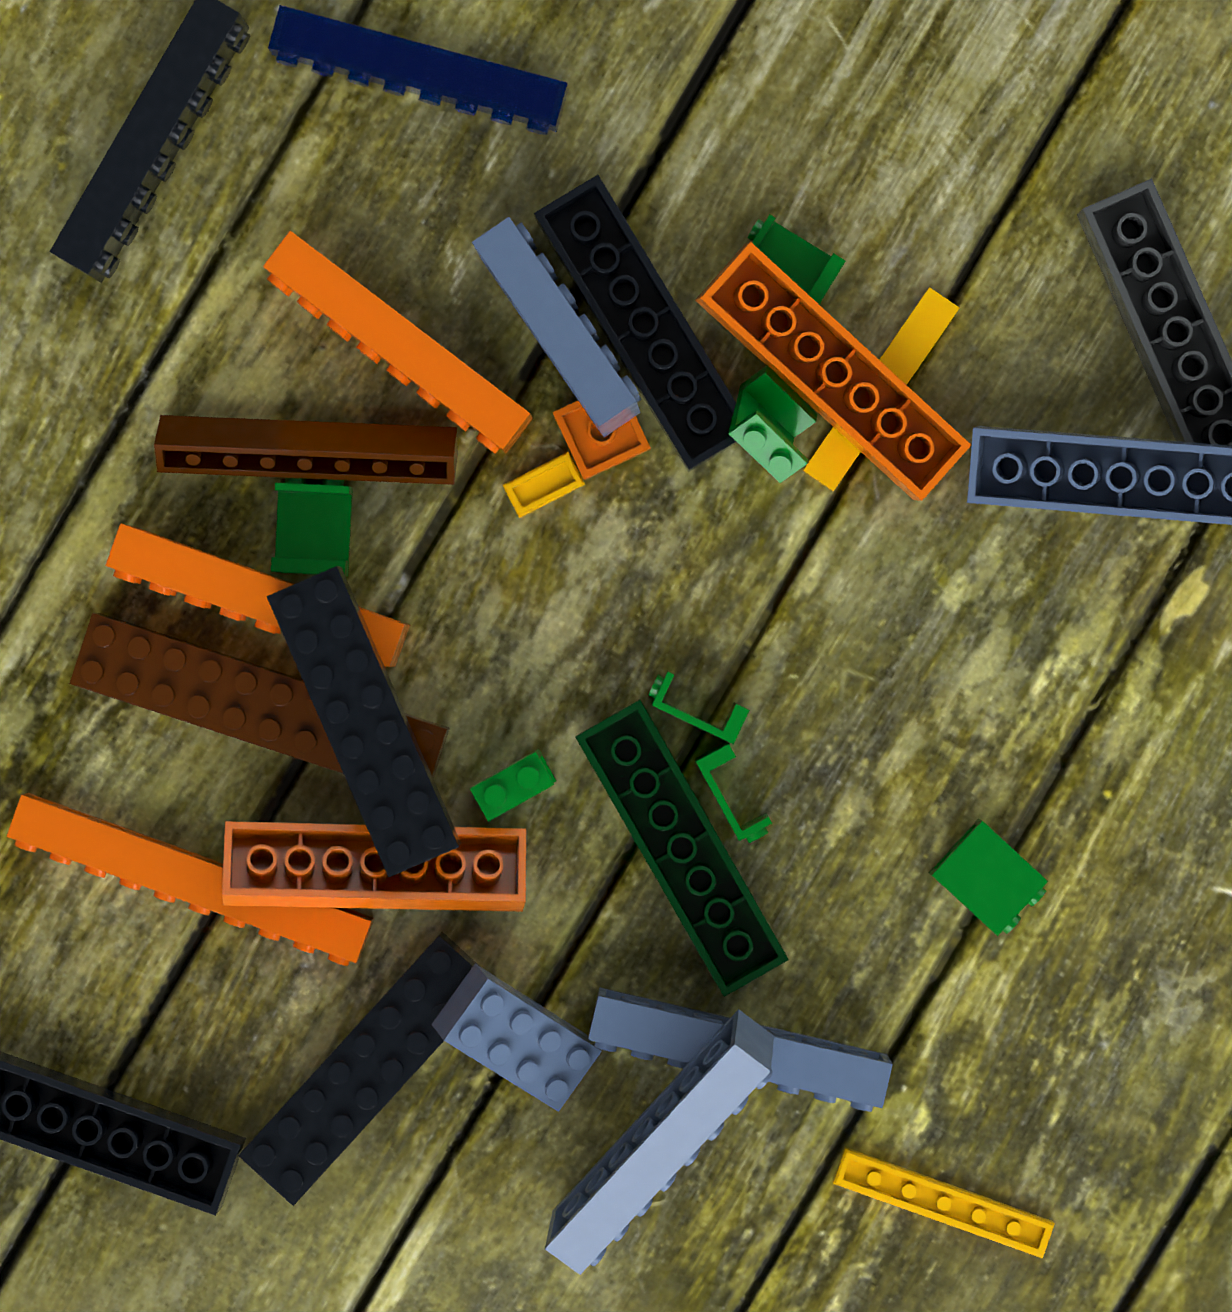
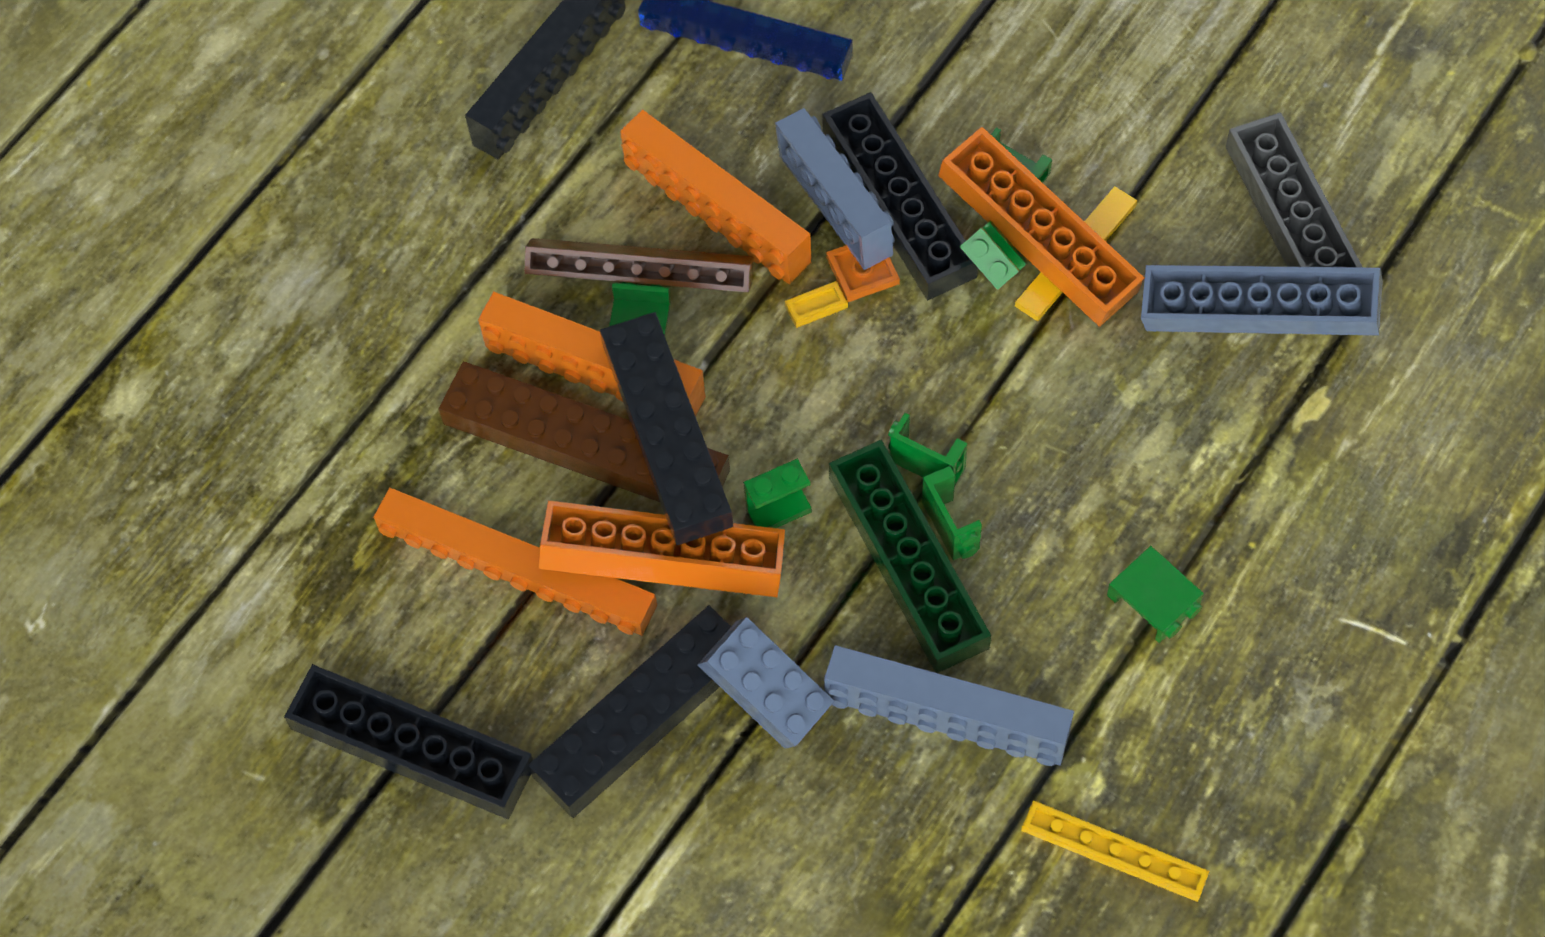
camera: 10 degrees right, 25 degrees down
brick [545,1009,774,1275] -> none

